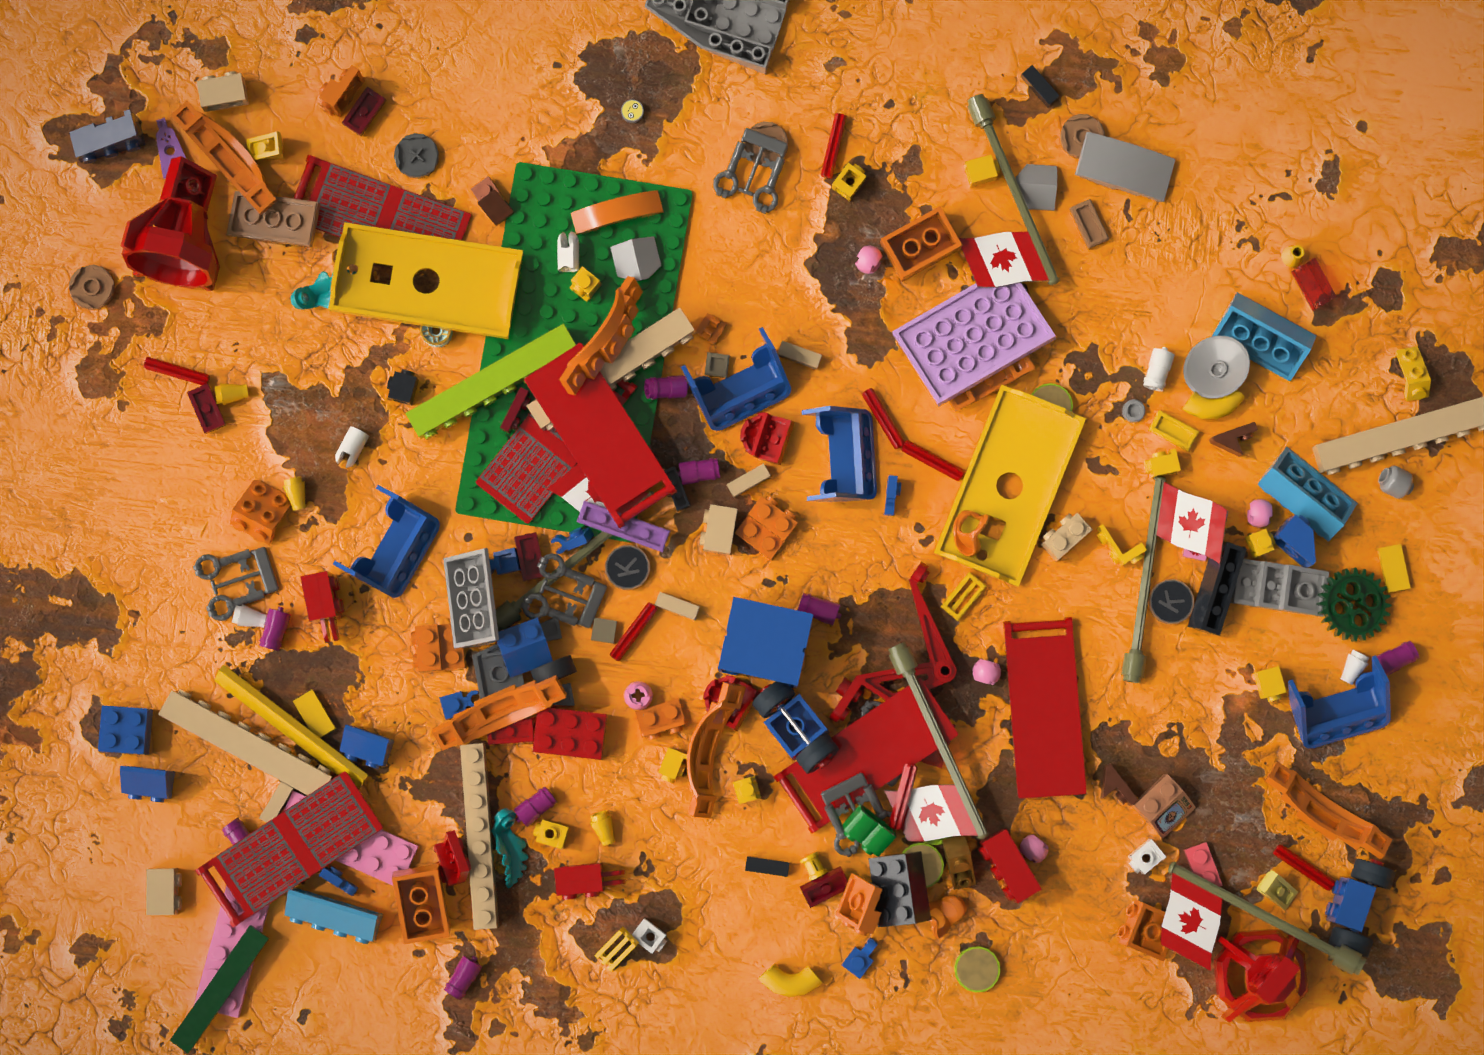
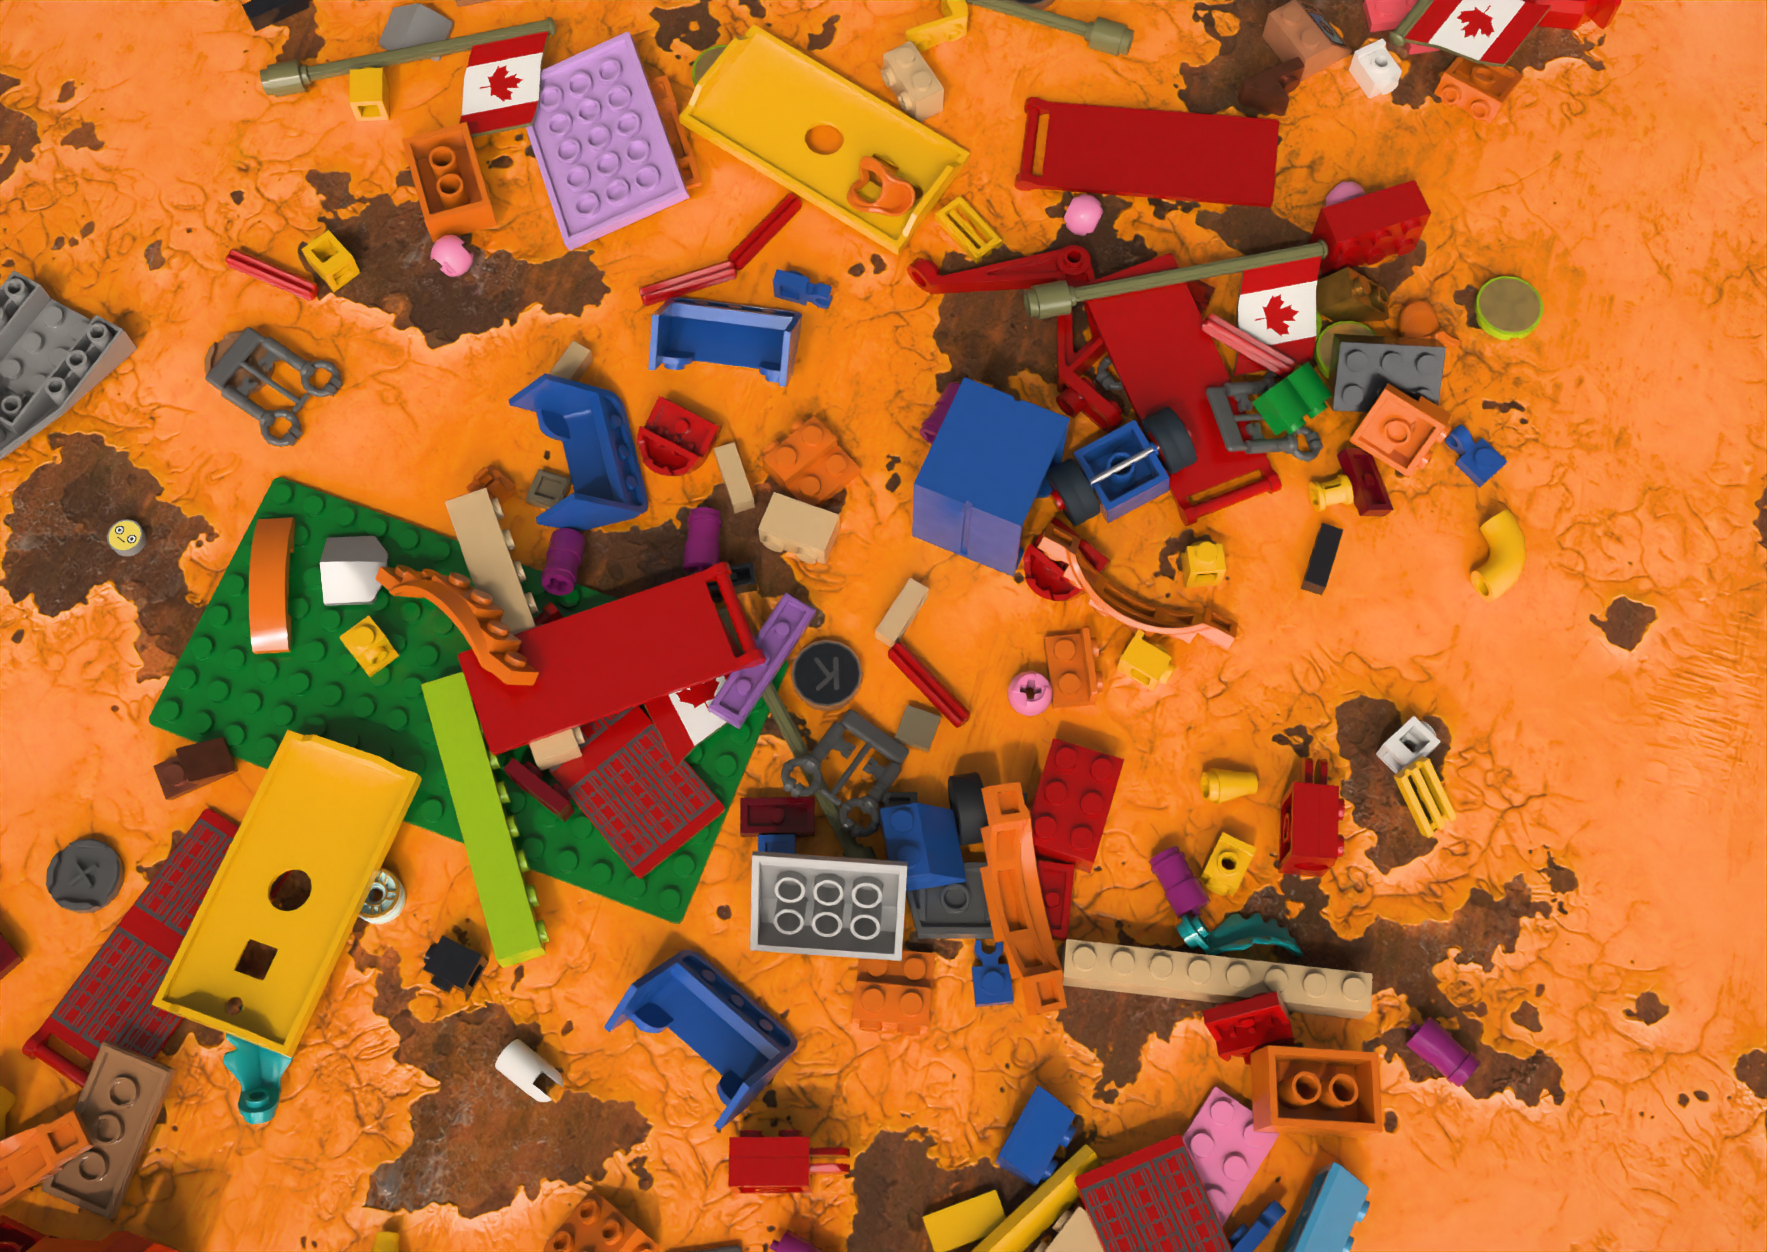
camera: 80 degrees left, 15 degrees down
yellow cone [283,476,306,511] -> none
blue plate [551,527,594,554] -> none
white piece [557,231,579,272] -> none

